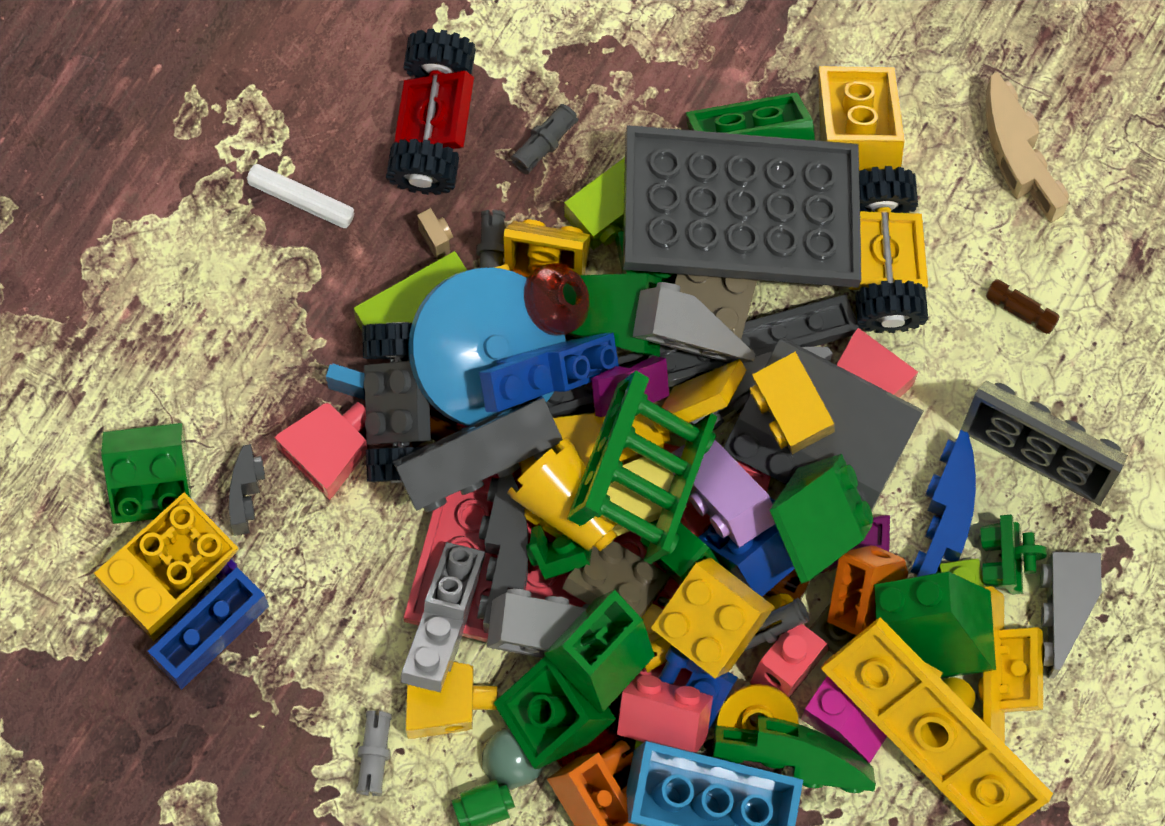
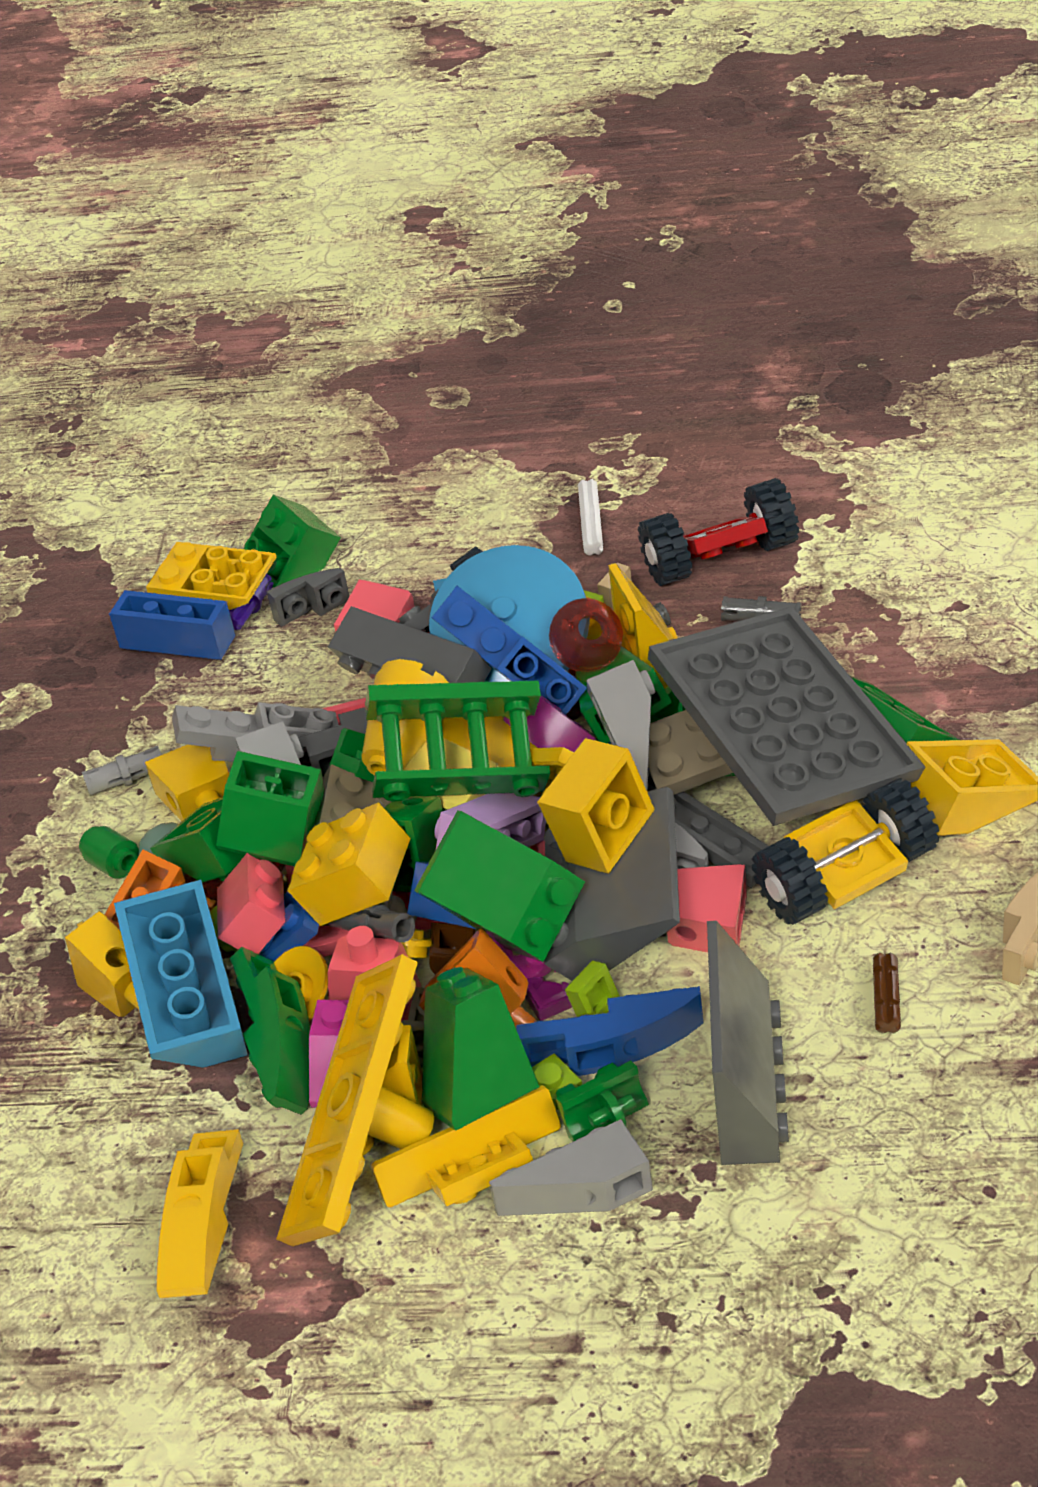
camera: 70 degrees right, 30 degrees down
none -> lime plate [565,960,620,1017]

